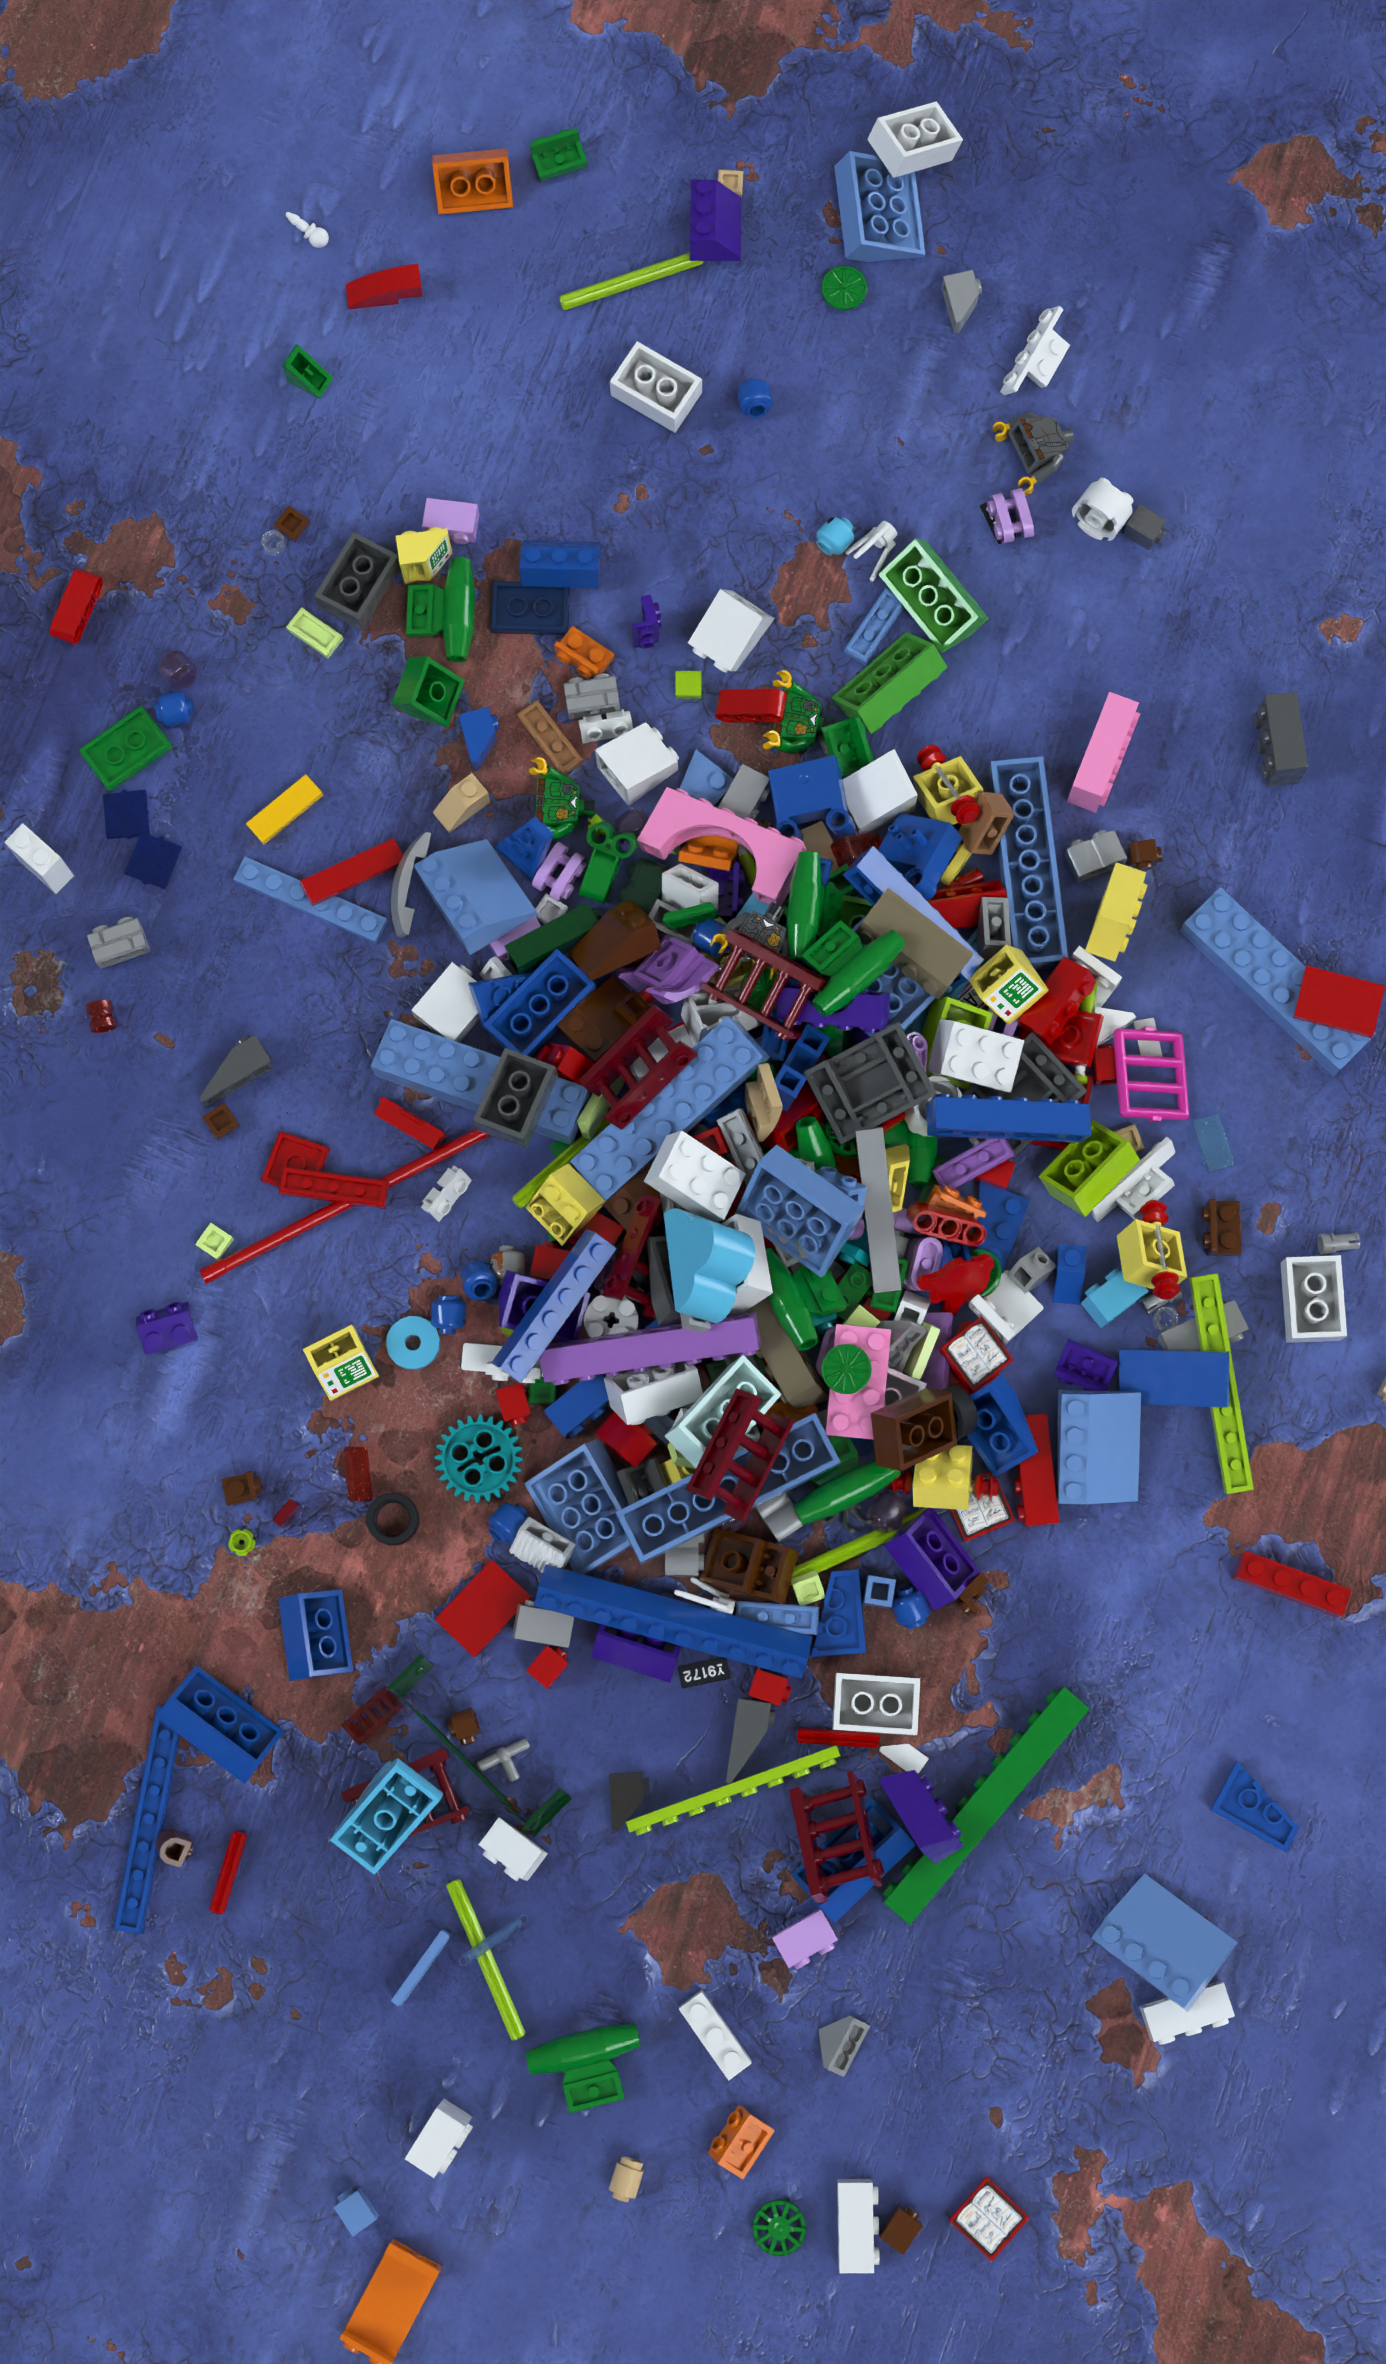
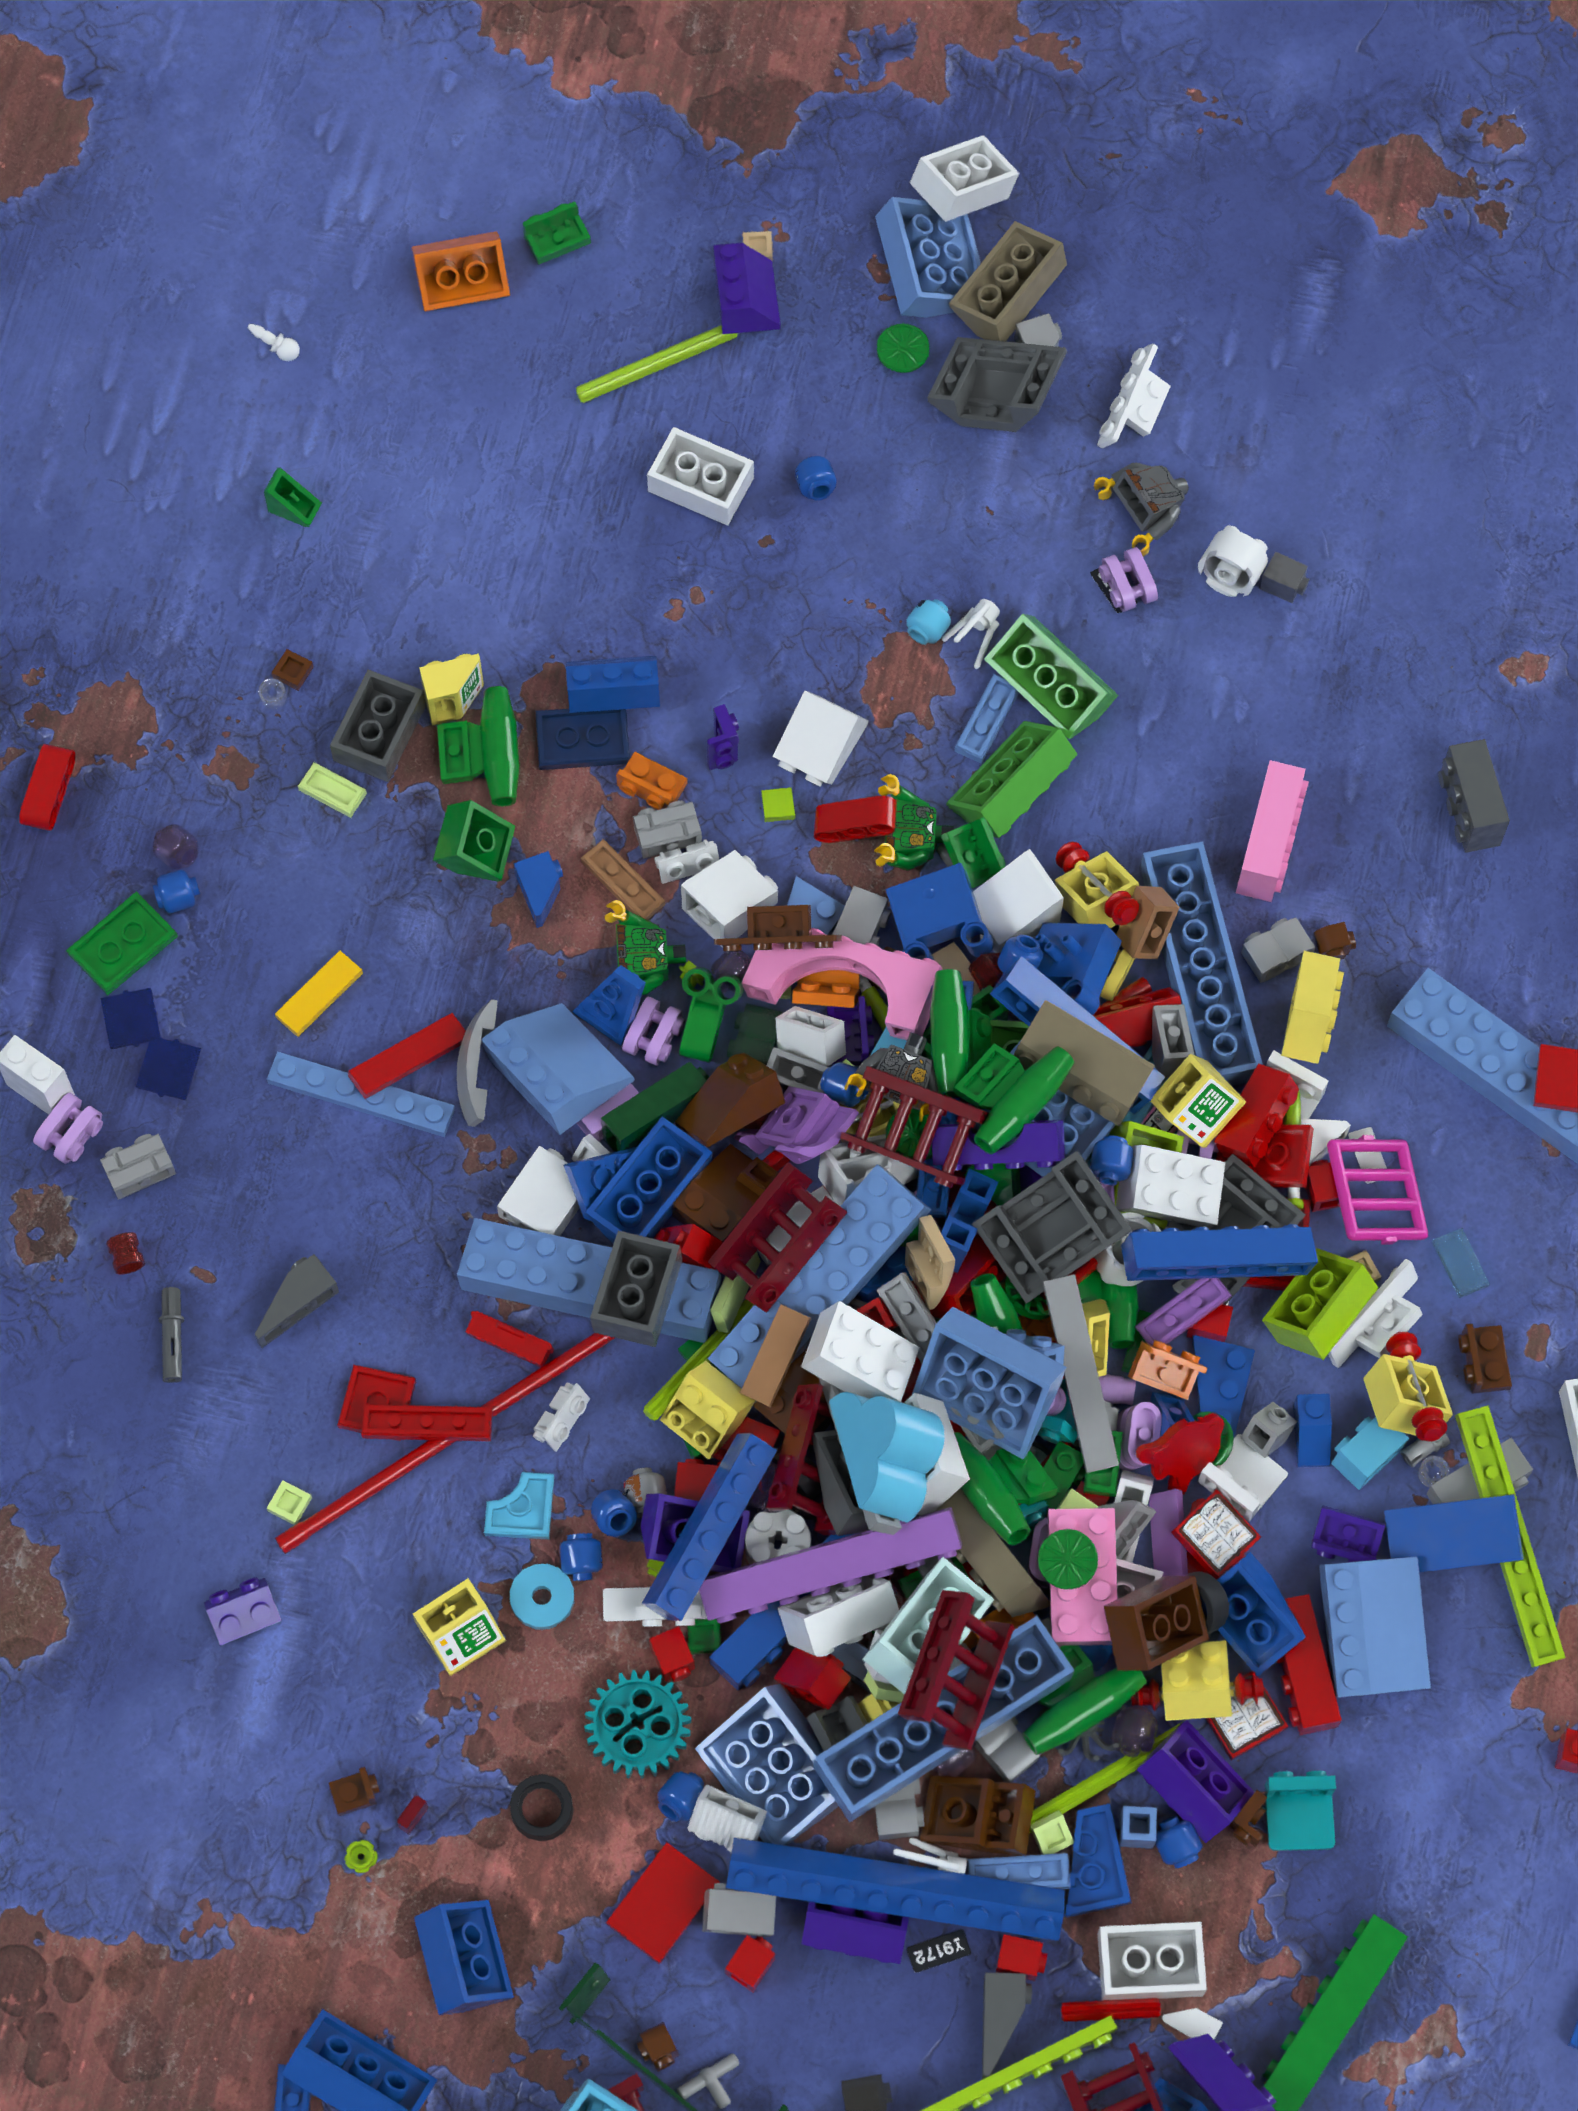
camera: 10 degrees left, 10 degrees down
reddish brown plate [202,1102,240,1140] -> none
clear red slope [341,1686,404,1746] -> none
clear red slope [343,1446,373,1504] -> none
red slope [346,264,423,310] -> none
lavender brick [422,498,479,544] -> none
tan slope [433,773,490,833] -> none
white tile [535,893,568,924] -> none
green tile [662,902,720,930] -> none
yellowish green tile [903,1321,940,1380] -> none
red beam [907,1202,987,1246] -> none
none -> lavender brick [33,1093,103,1164]
none -> dark grey axle [159,1287,184,1383]
none -> medium azure tile [484,1472,554,1540]
none -> reddish brown bracket [714,905,842,951]
none -> medium nougat tile [740,1304,812,1407]
none -> dark grey slope [927,337,1067,432]
none -> dark tan slope [949,221,1067,342]
none -> blue head [997,934,1043,974]
none -> blue head [1090,1135,1134,1186]
none -> teal bracket [1264,1771,1336,1851]

